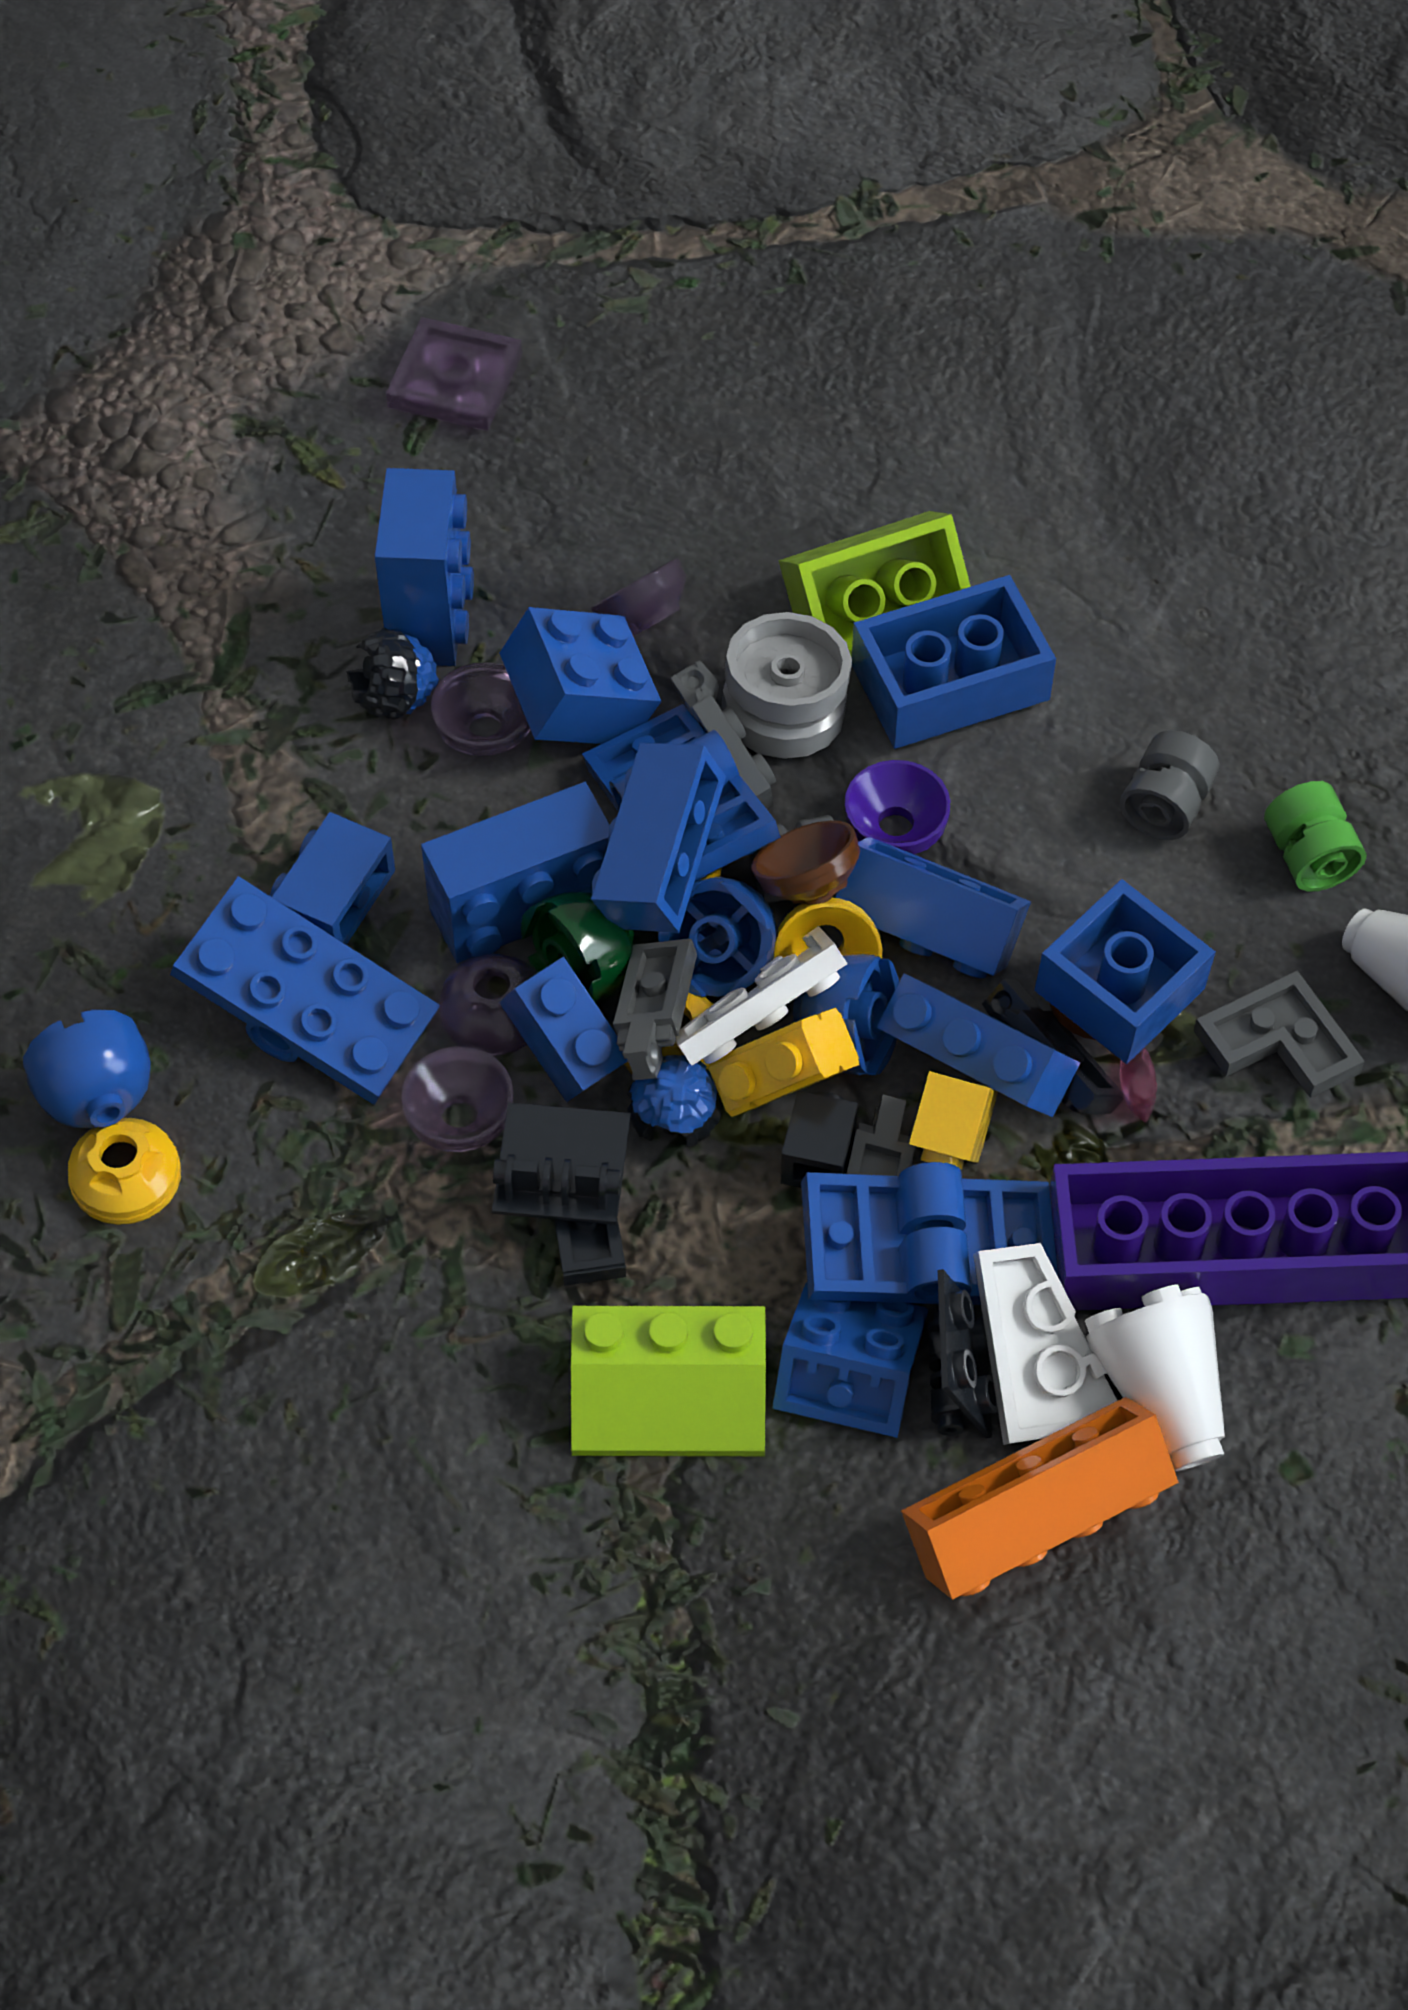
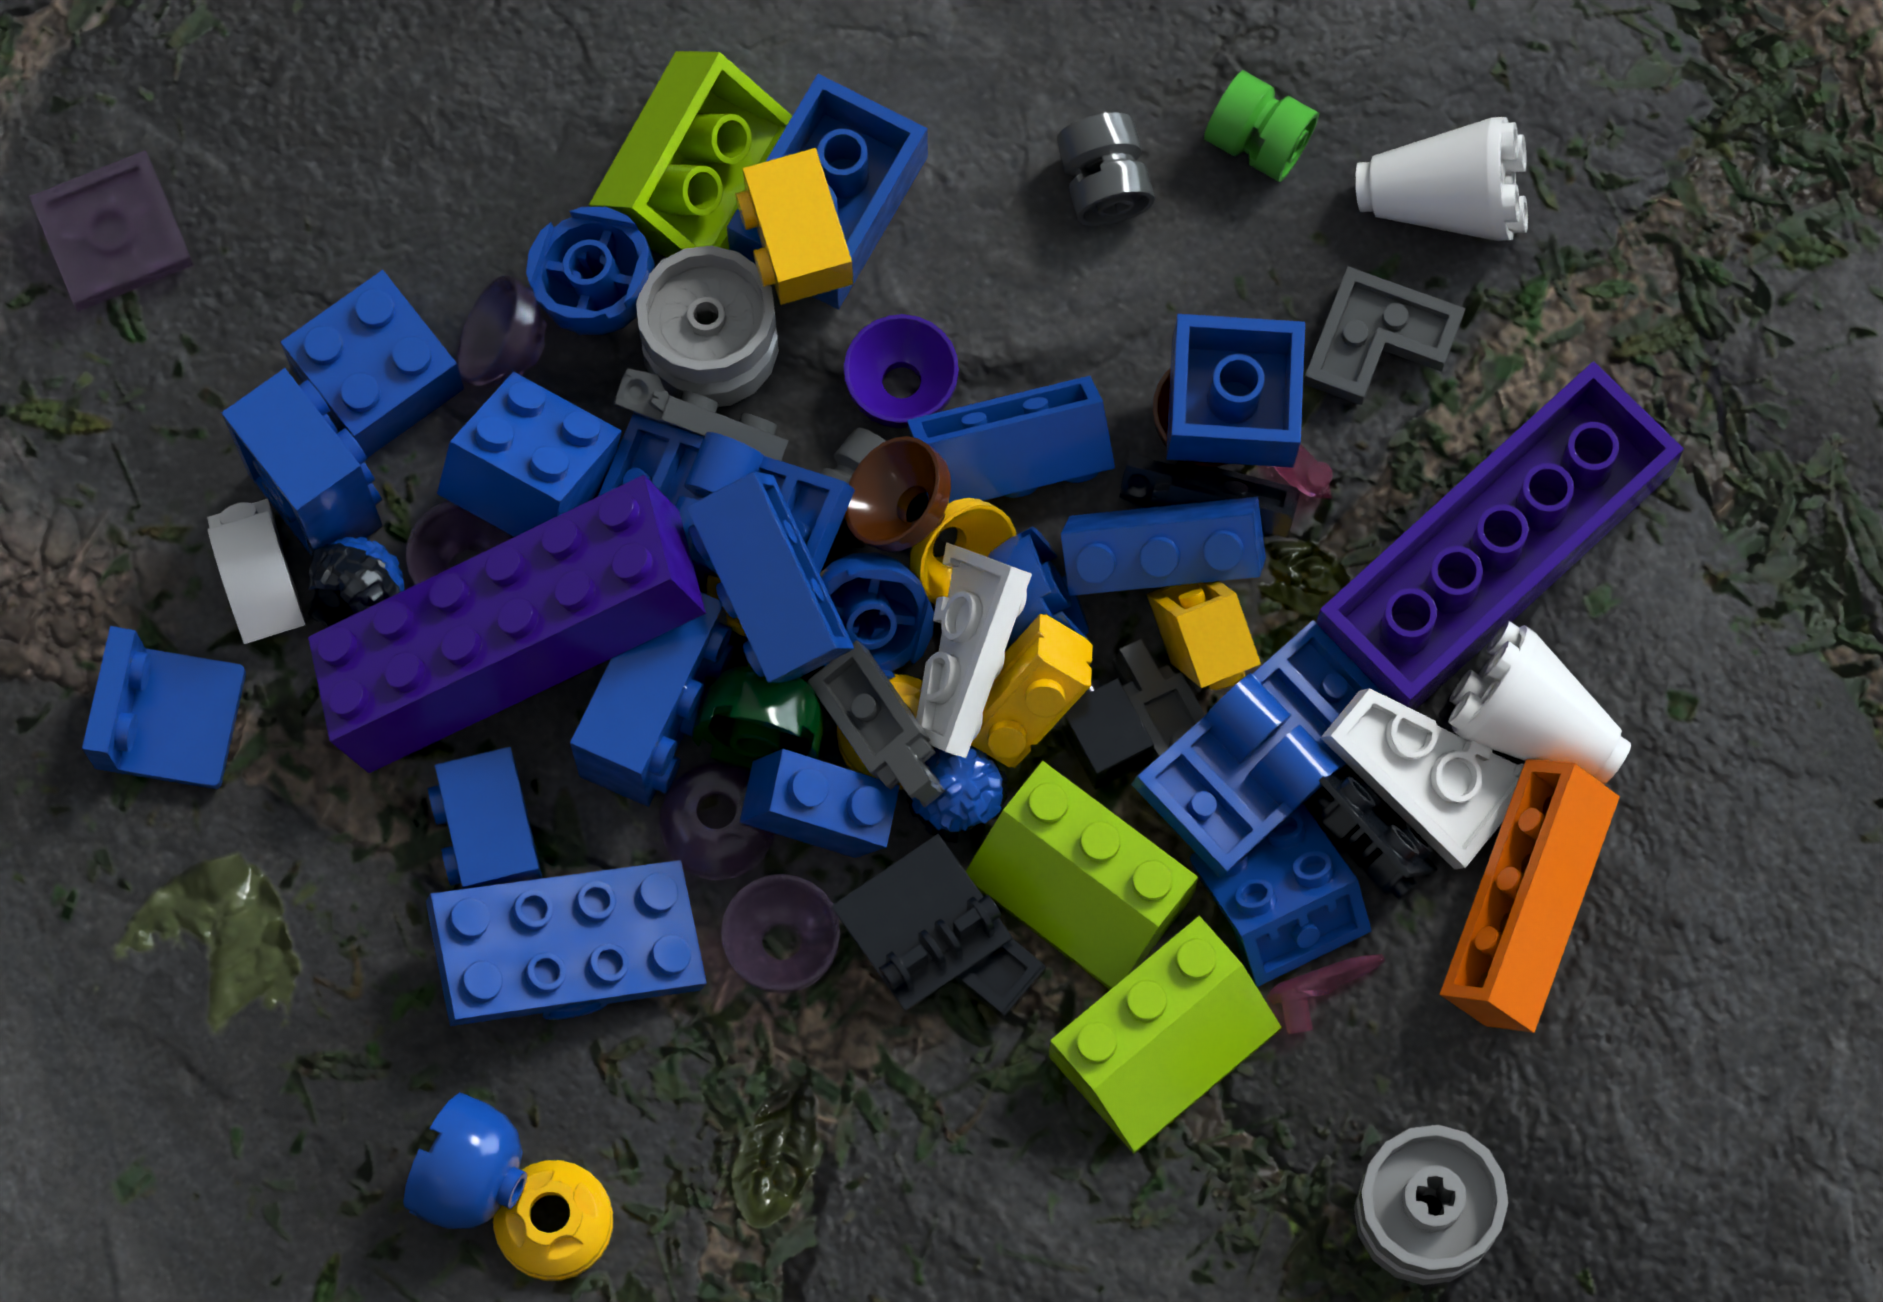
camera: 40 degrees left, 15 degrees up
none -> blue bracket [82,626,246,789]
none -> white brick [207,498,305,644]
none -> blue brick [280,270,464,458]
none -> dark purple brick [308,475,706,773]
none -> blue cylinder [526,207,655,335]
none -> yellow brick [735,148,853,305]
none -> lime slope [965,761,1198,990]
none -> clear pink bar [1267,954,1385,1035]
none -> light grey wheel [1354,1125,1509,1285]

